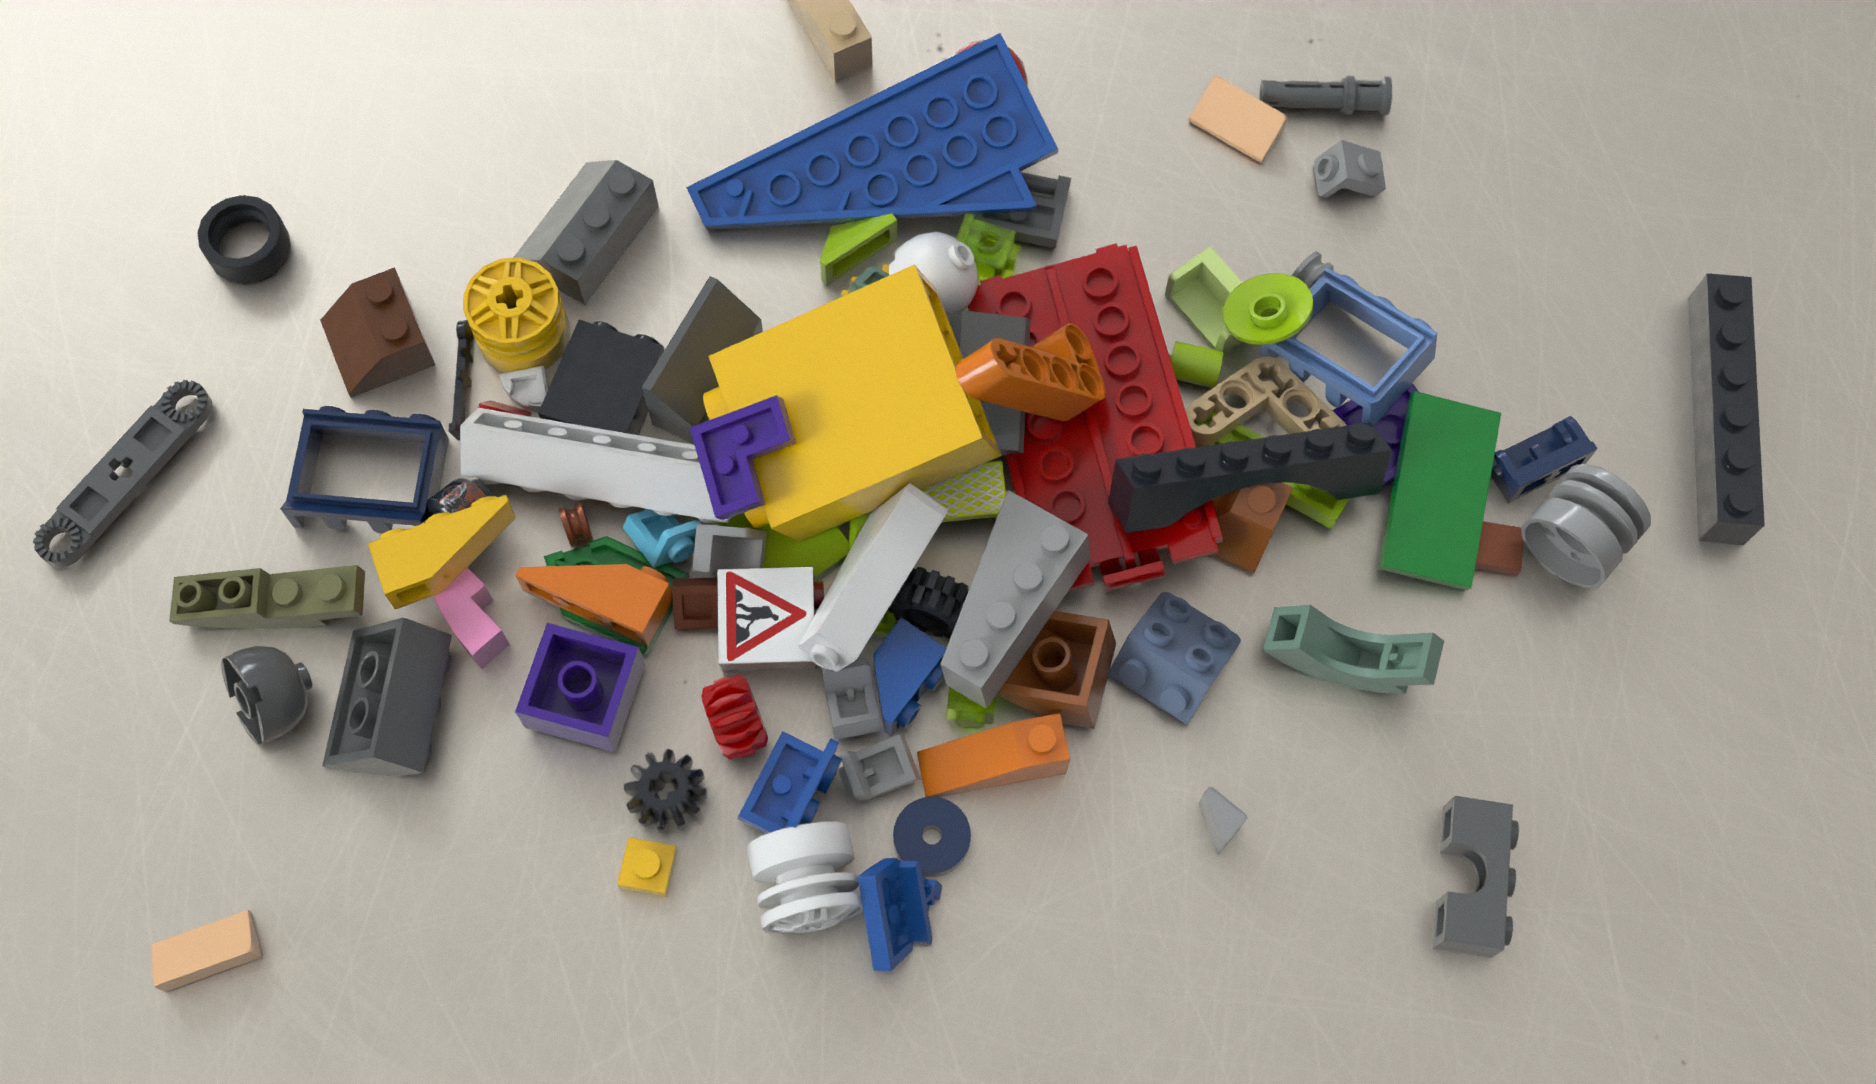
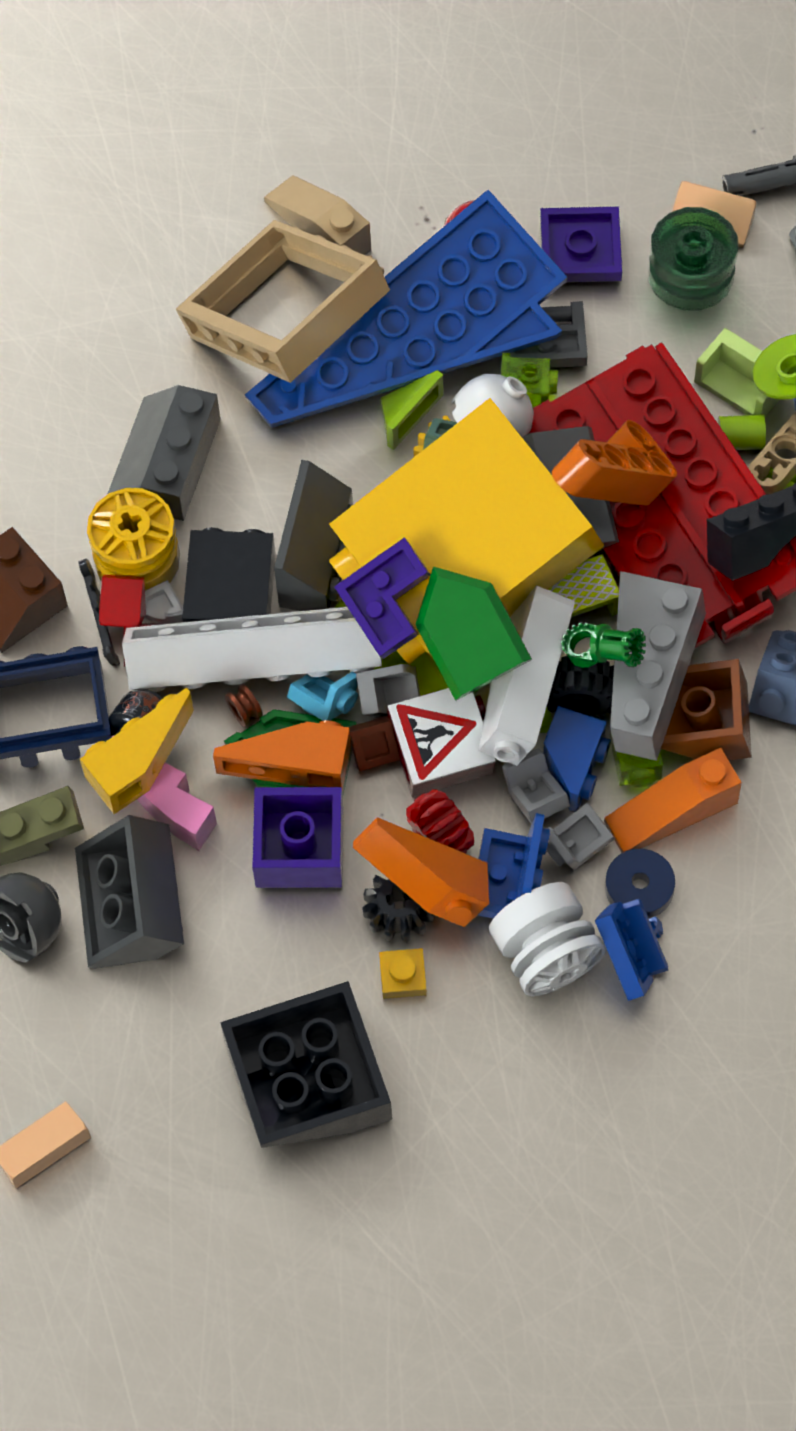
camera: 10 degrees left, 5 degrees down
none -> red slope [99,574,146,628]
none -> tan window [176,220,390,383]
none -> black slope [220,981,392,1148]
none -> orange slope [353,817,489,927]
none -> green tile [415,566,532,701]
none -> dark purple plate [540,206,622,282]
none -> green connector [561,623,646,668]
none -> clear green wheel [648,207,738,311]

